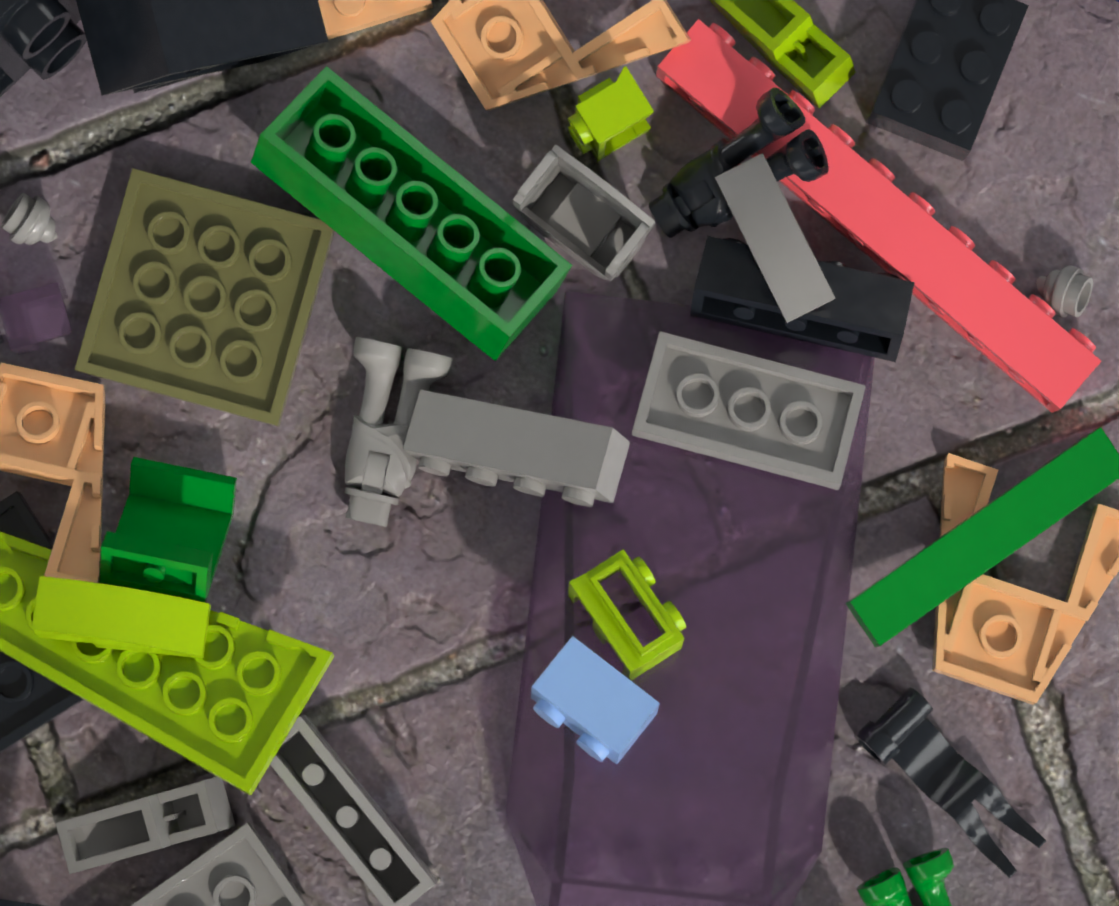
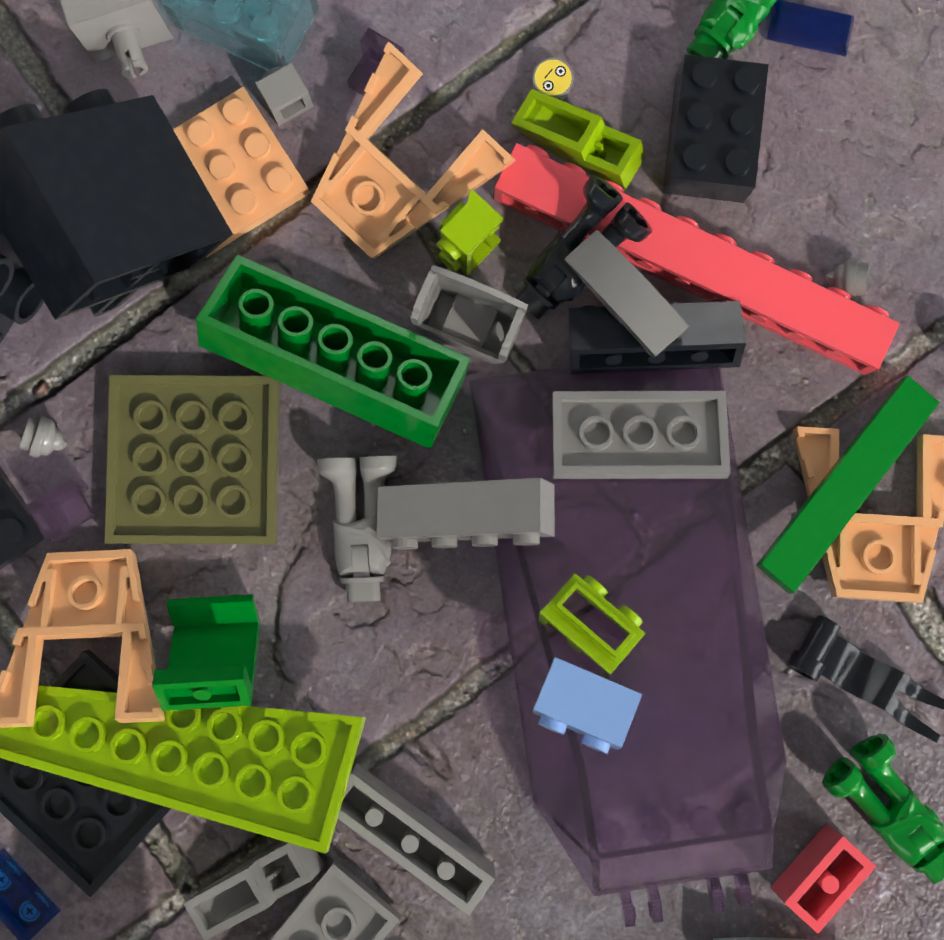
camera: 15 degrees left, 0 degrees up
lime slope [31,576,211,659] -> none

